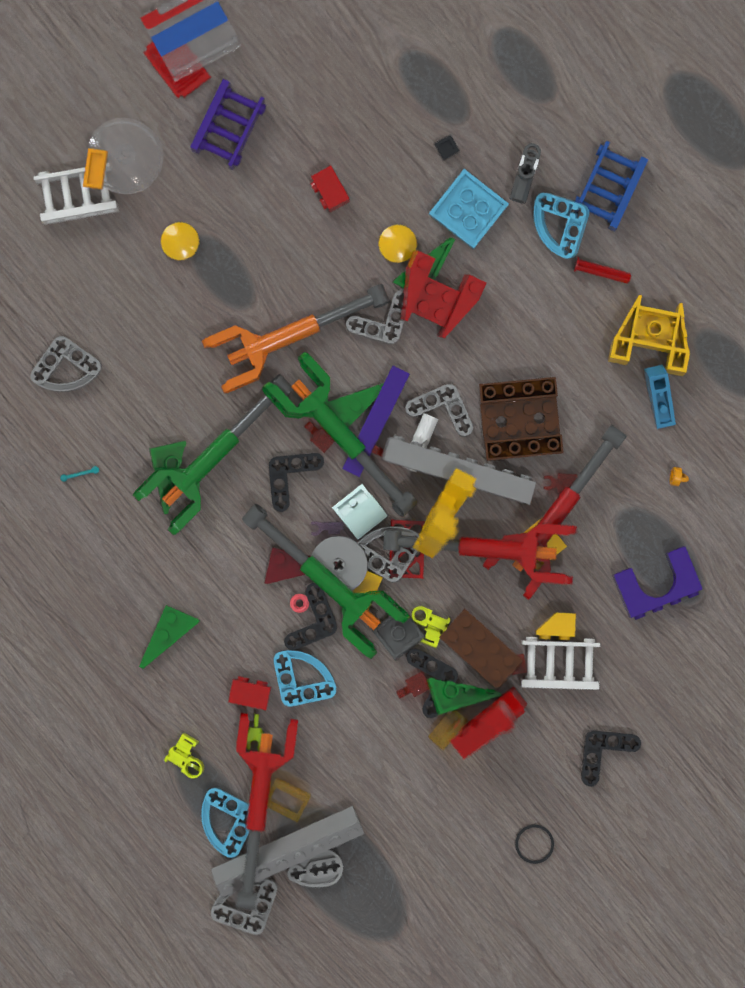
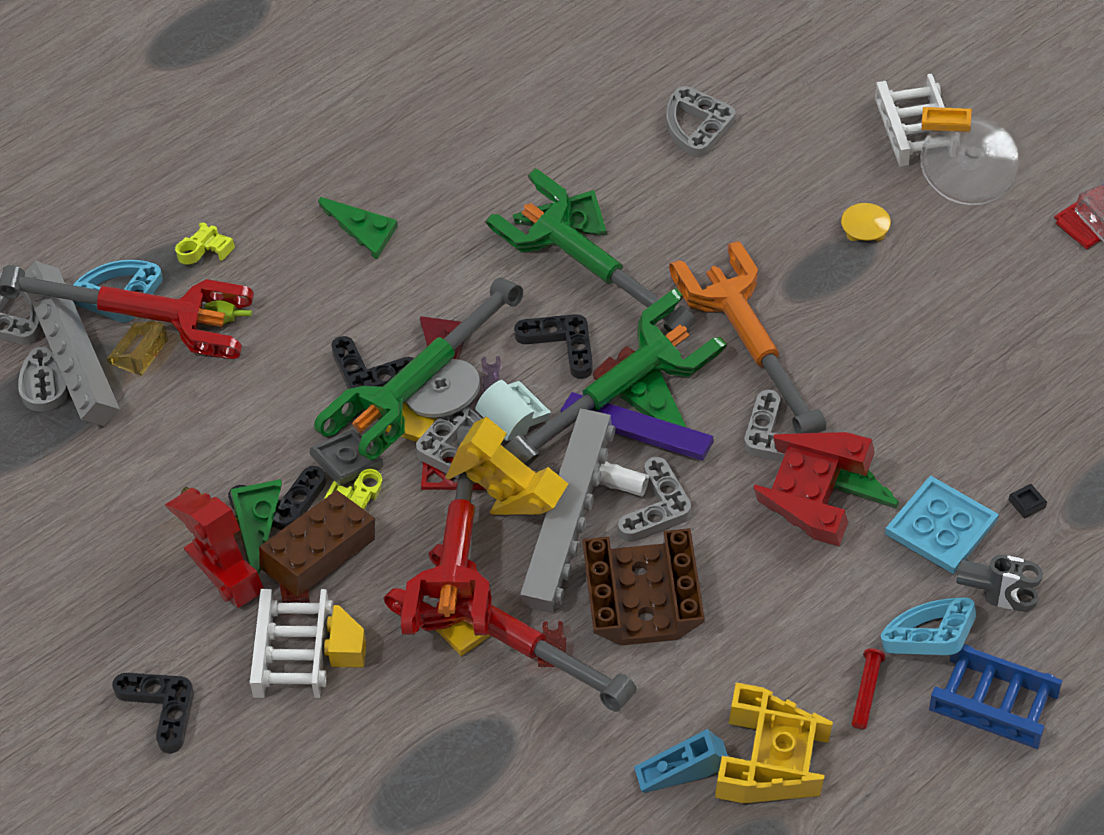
camera: 90 degrees right, 35 degrees down
teal hinge [60,466,99,482] -> none
dark purple fence [190,79,267,170] -> none
red brick [228,676,272,710] -> none
medium azure beam [274,650,336,706] -> none
coral plate [290,594,309,613] -> none
red brick [310,165,350,213] -> none
yellow dish [379,225,417,263] -> none
clear red plate [396,671,429,698] -> none
black piece [515,824,554,864] -> none
dark purple arch [612,546,703,620] -> none
light orange tile [670,467,689,486] -> none

